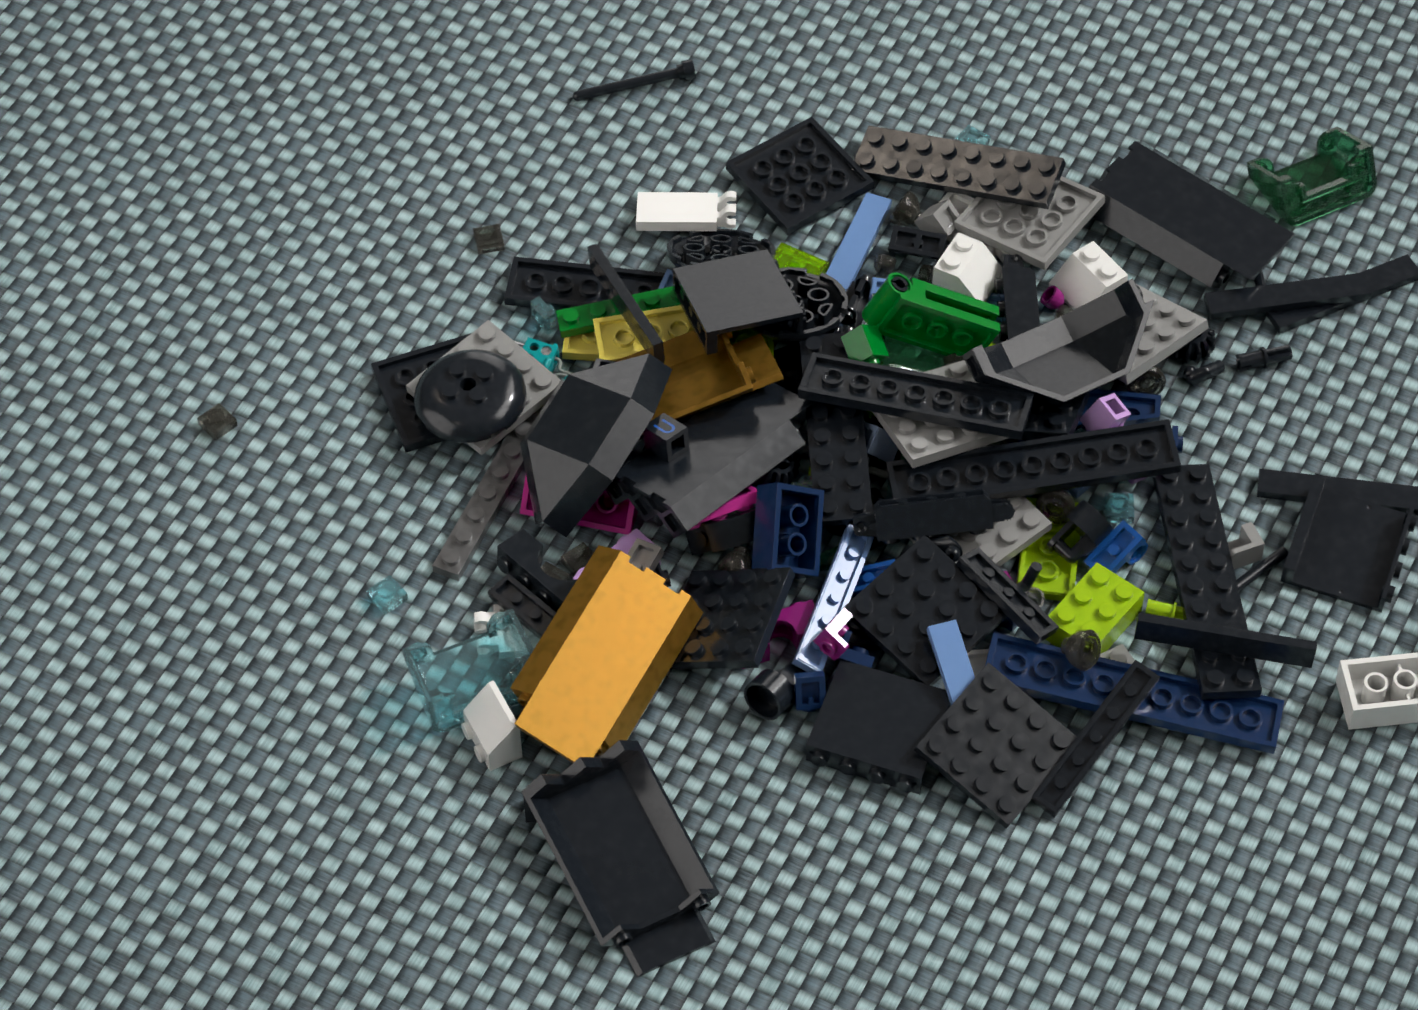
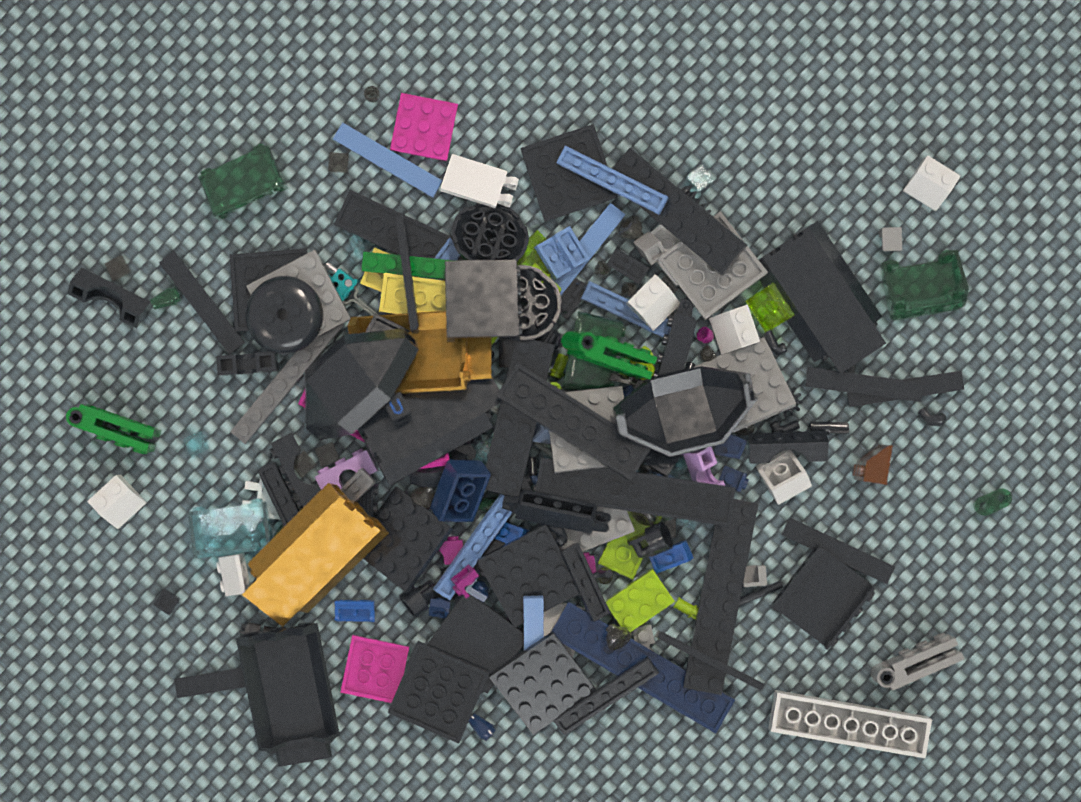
camera: 15 degrees right, 35 degrees up
black piece [573,59,696,101] -> none
green brick [841,324,889,365] -> none
none -> green hinge [66,404,162,454]
none -> black arch [67,267,151,329]
none -> white slope [87,475,147,529]
none -> clear green cone [150,287,181,310]
none -> black plate [153,588,181,615]
none -> black tile [159,251,245,355]
none -> black tile [174,667,246,698]
none -> clear green windscreen [198,143,289,221]
none -> black arch [216,351,279,376]
none -> medium blue tile [333,122,443,198]
none -> blue hinge [335,600,375,622]
none -> dark pink plate [340,635,410,703]
none -> clear smoke hinge [364,86,380,103]
none -> black plate [387,641,490,744]
none -> dark pink plate [390,93,458,161]
none -> dark blue cone [468,713,496,741]
none -> medium blue slope [534,226,590,281]
none -> medium blue tile [556,146,668,215]
none -> clear neon green plate [745,283,794,332]
none -> black arch [748,430,829,464]
none -> white slope [756,450,812,505]
none -> black arm [763,330,787,355]
none -> reddish brown slope [852,445,893,485]
none -> light grey panel [879,227,902,252]
none -> white slope [903,155,960,211]
none -> black arm [917,406,947,426]

